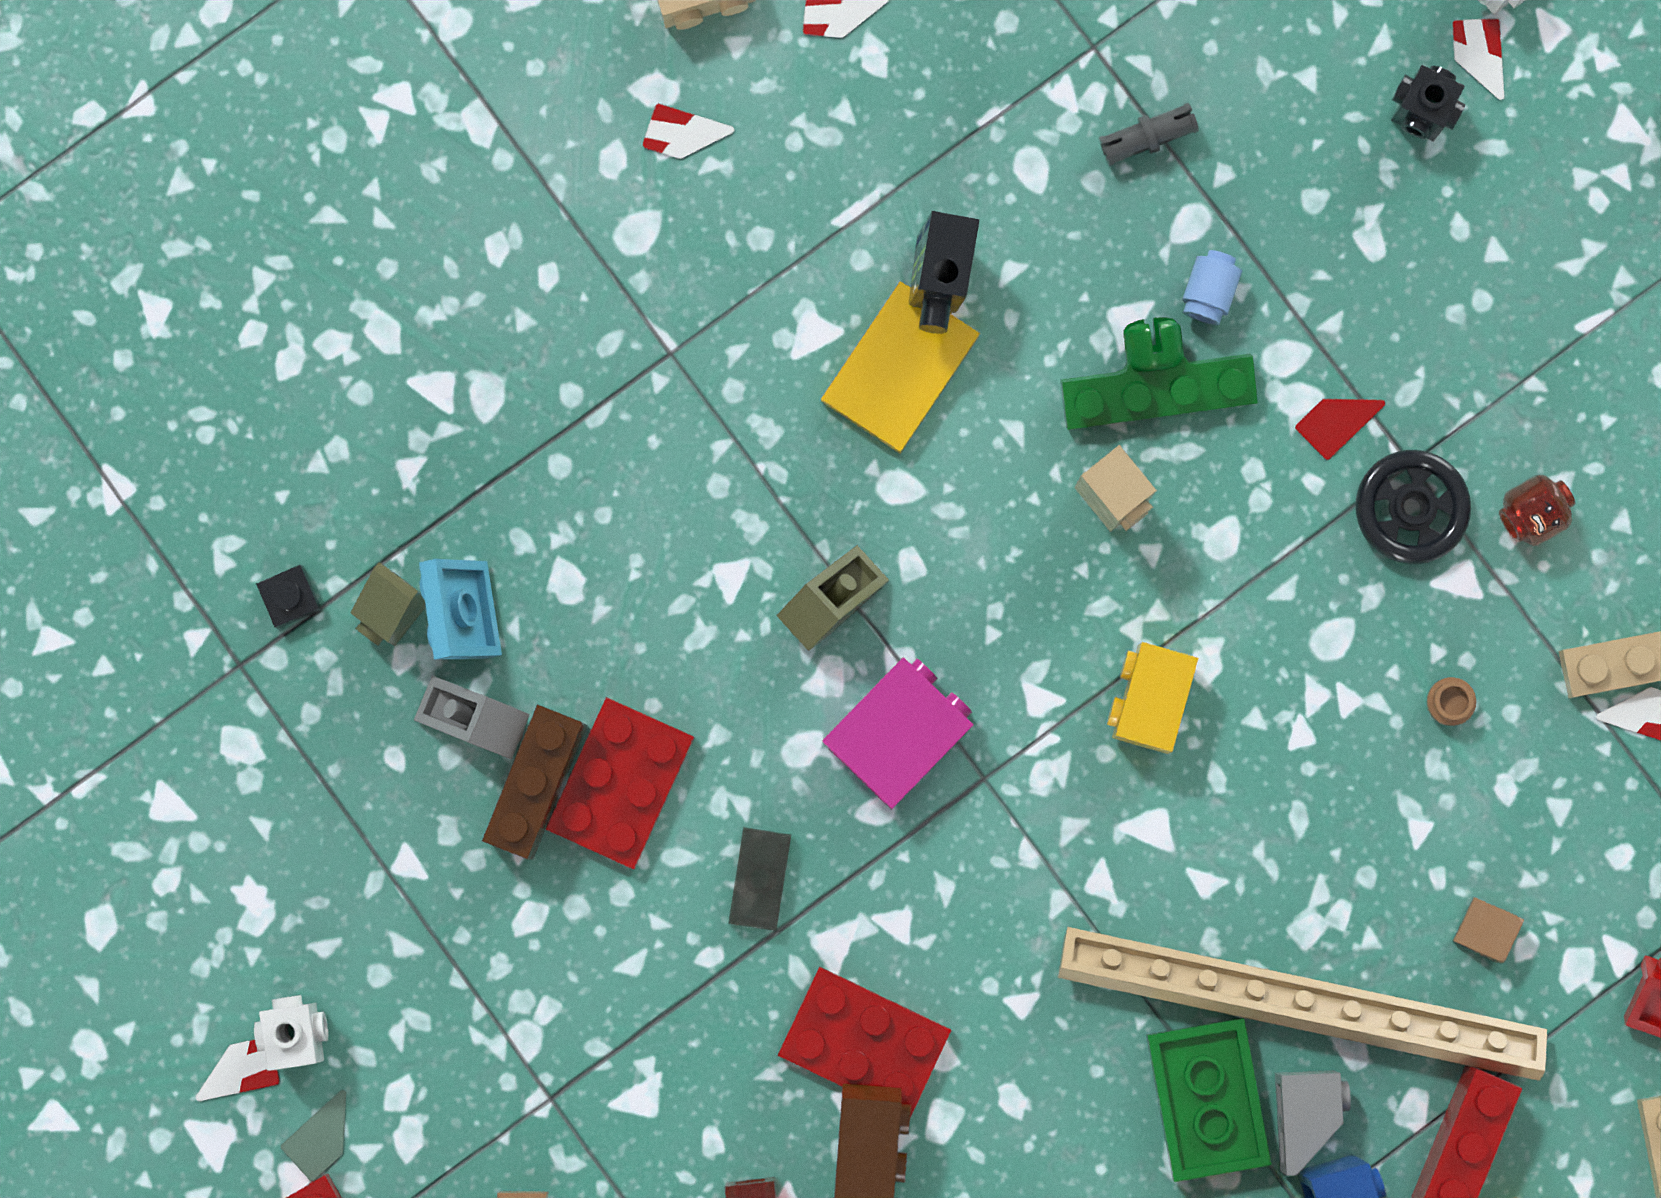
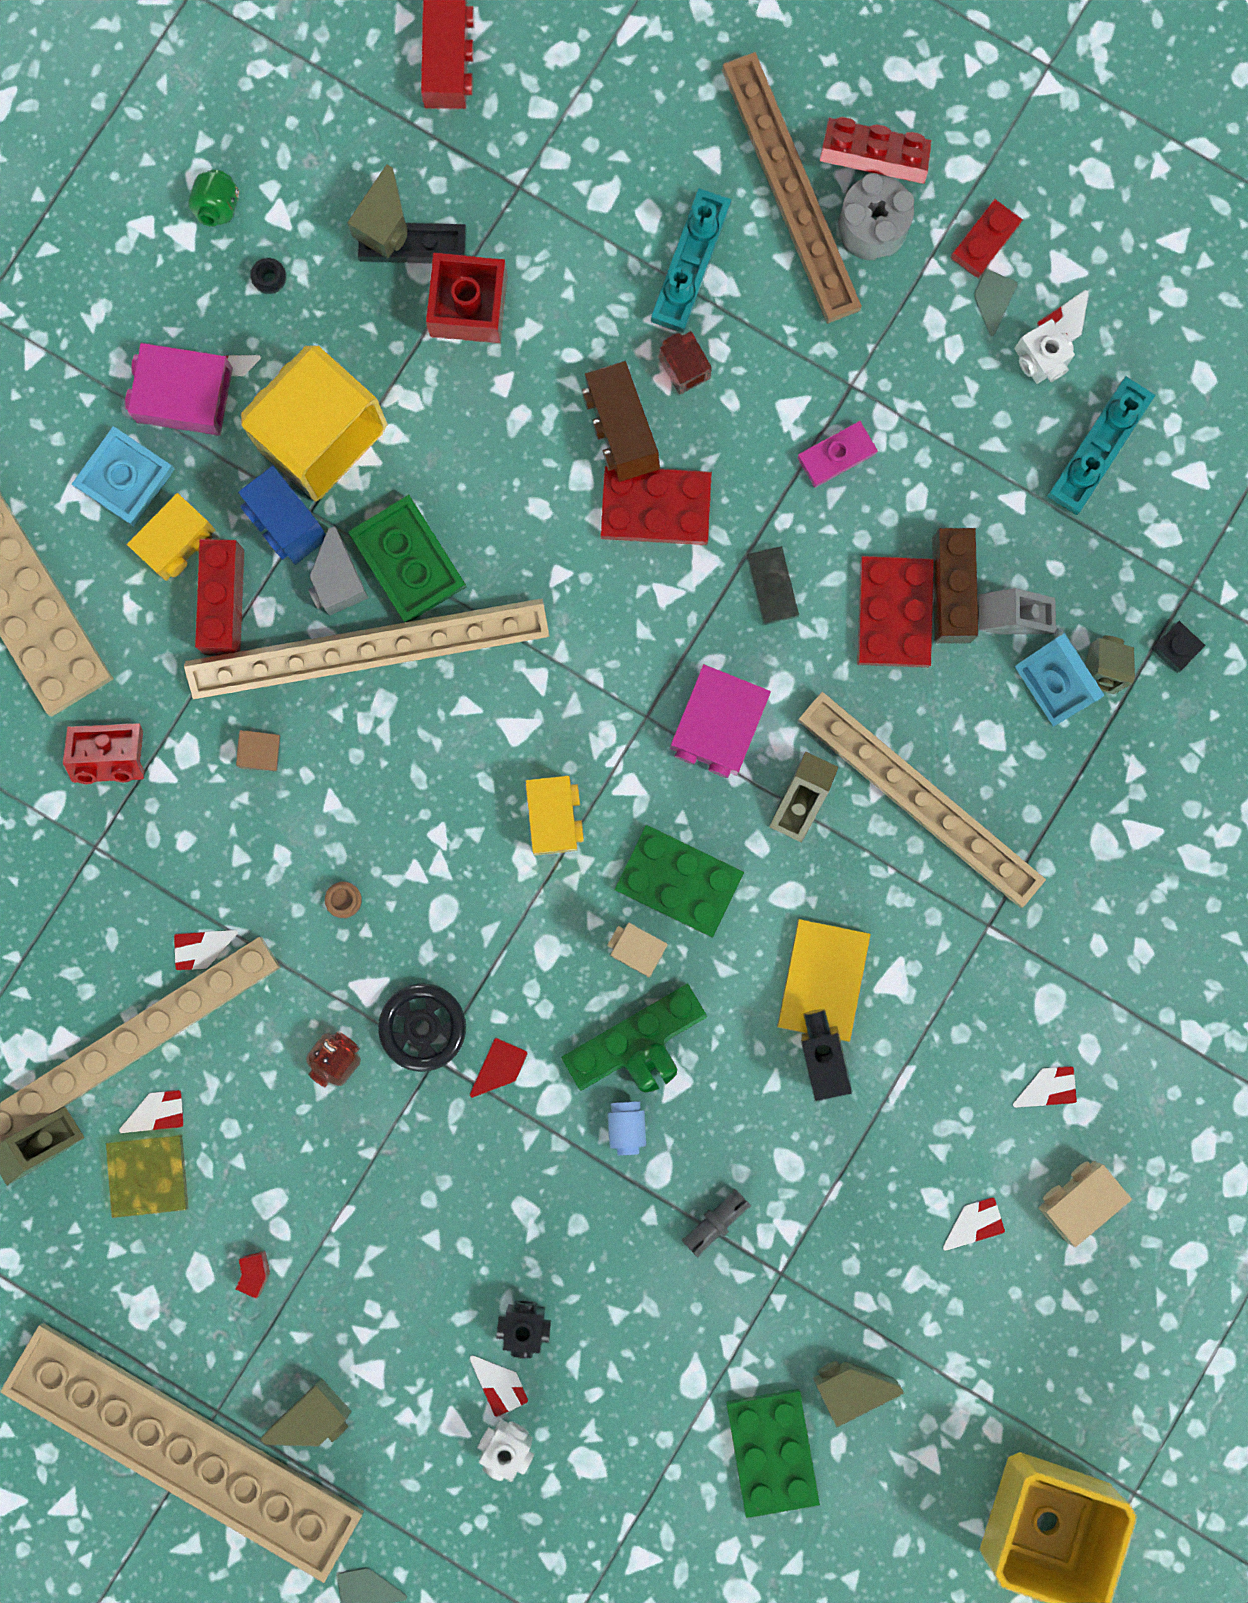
camera: 150 degrees right, 0 degrees up
none -> green plate [614,825,744,938]
none -> dark pink plate [797,421,878,488]
none -> tan plate [798,692,1046,908]
none -> teal plate [1047,376,1156,515]

